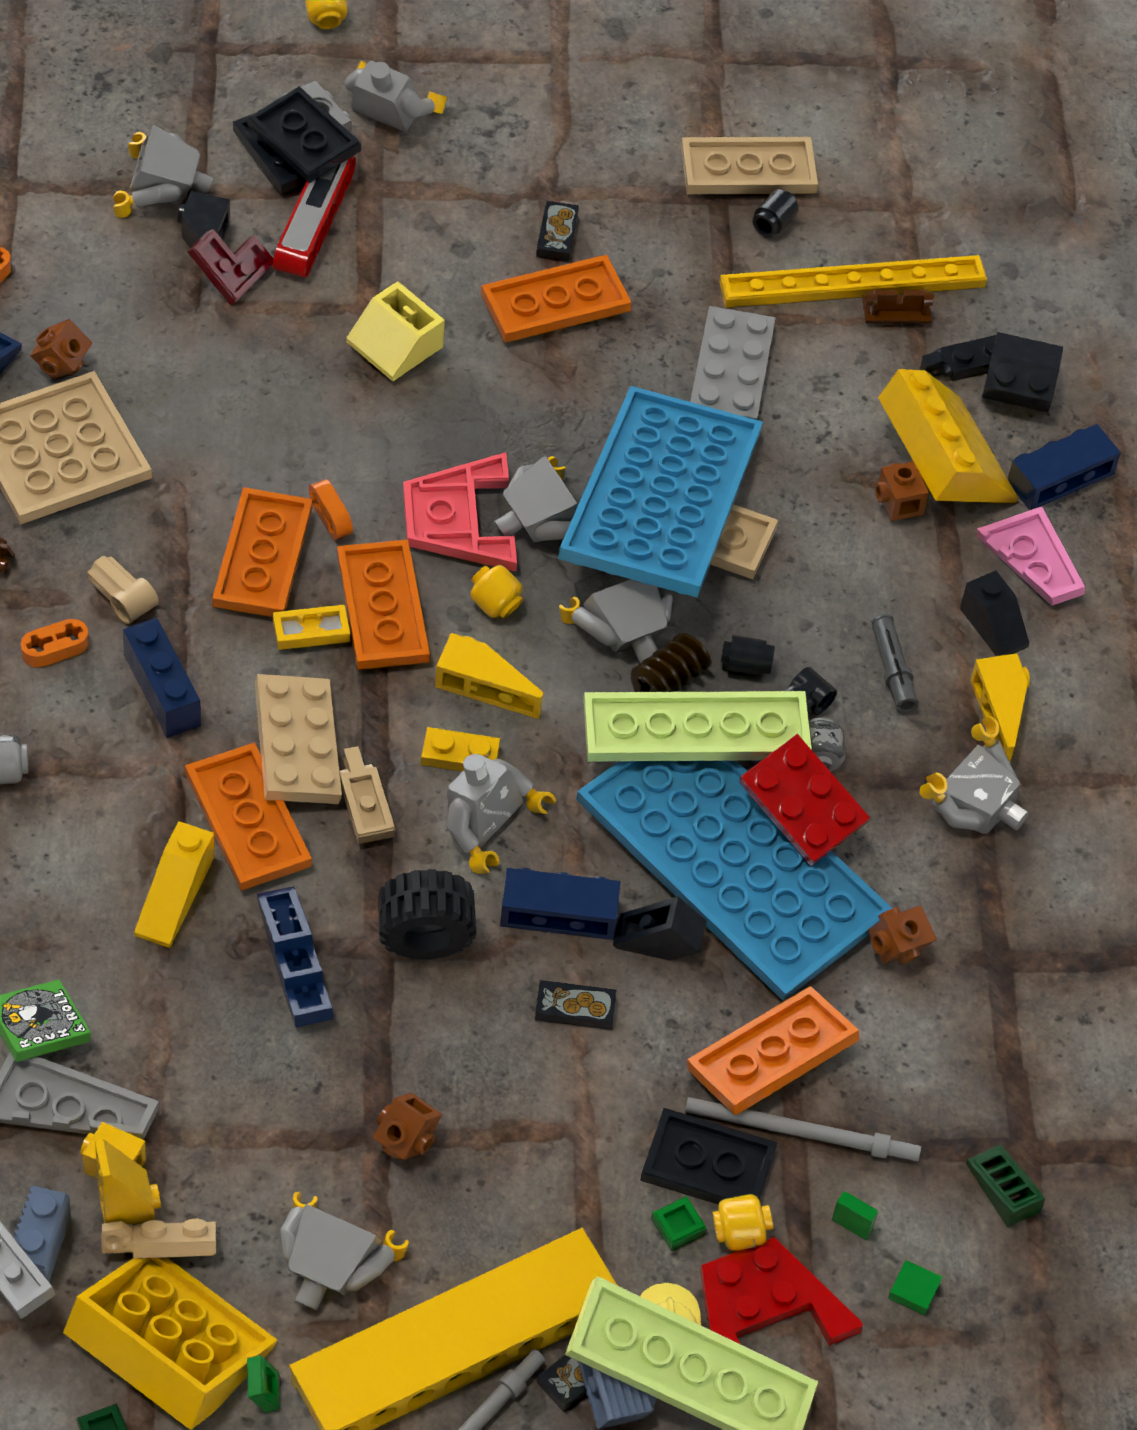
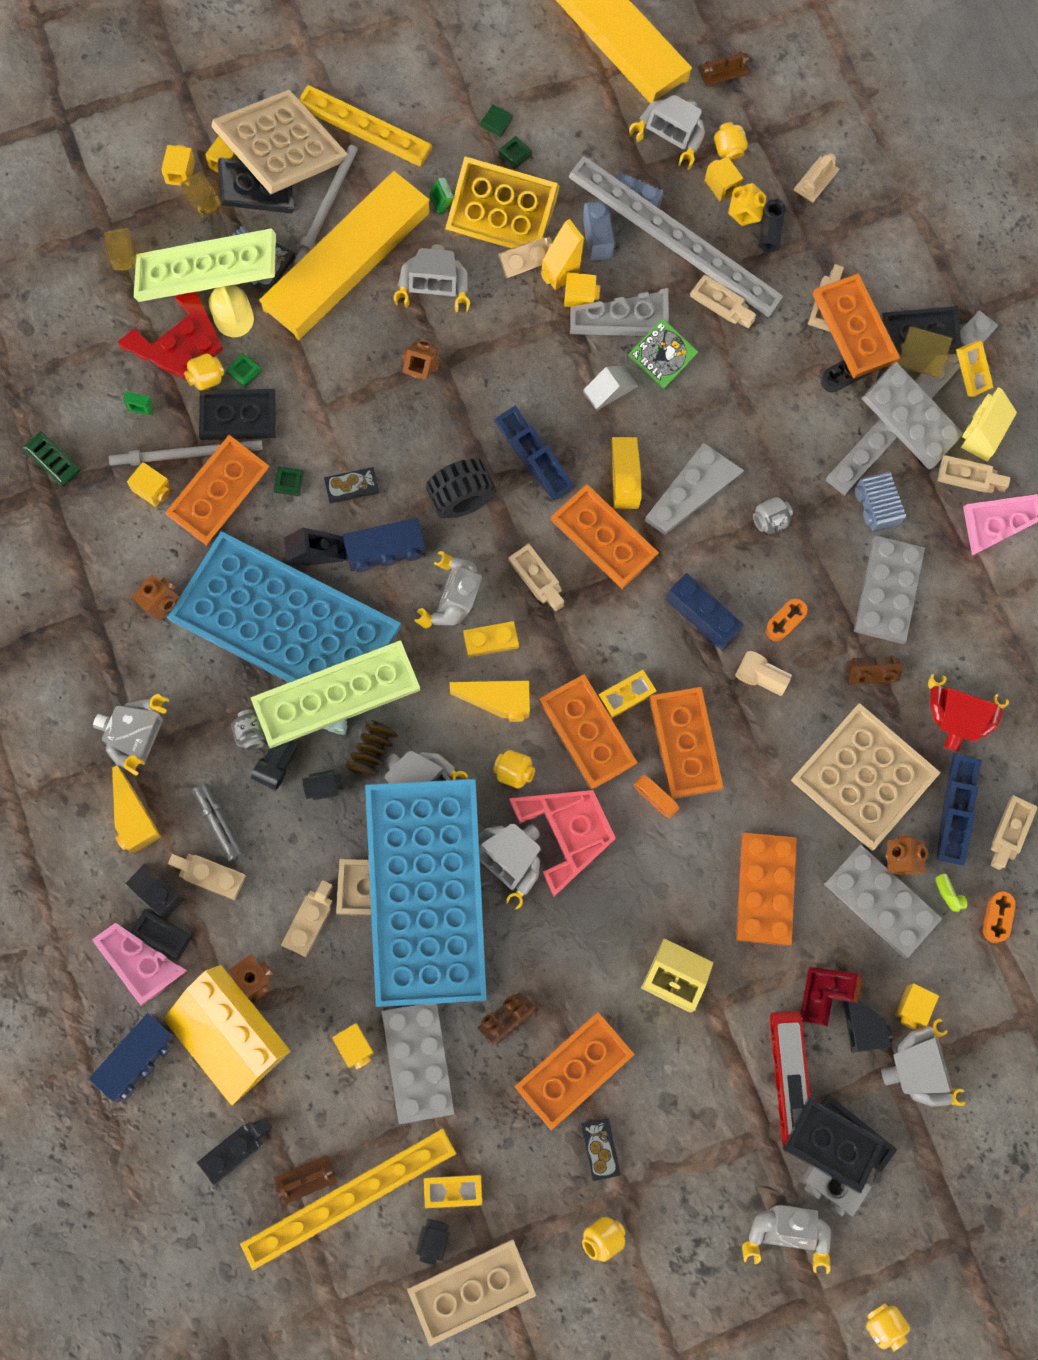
camera: 160 degrees right, 20 degrees up
tan plate [254,674,342,804] -> none
red plate [739,734,870,866] -> none
green tile [888,1260,942,1316] -> none
black slope [981,332,1063,412] -> none
none -> yellow brick [127,462,172,507]
none -> black tile [130,909,193,960]
none -> tan hinge [168,853,246,901]
none -> dark green tile [274,466,304,497]
none -> tan hinge [281,880,333,958]
none -> yellow brick [332,1023,374,1070]
none -> yellow piece [424,1175,482,1208]
none -> reddish brown hinge [477,992,537,1046]
none -> yellow head [582,1217,625,1262]
none -> slope [583,366,638,411]
none -> light grey wing [645,443,744,535]
none -> orange plate [736,833,797,946]
none -> light grey plate [824,844,942,959]
none -> yellow brick [894,983,939,1030]
none -> lime arm [935,874,968,912]

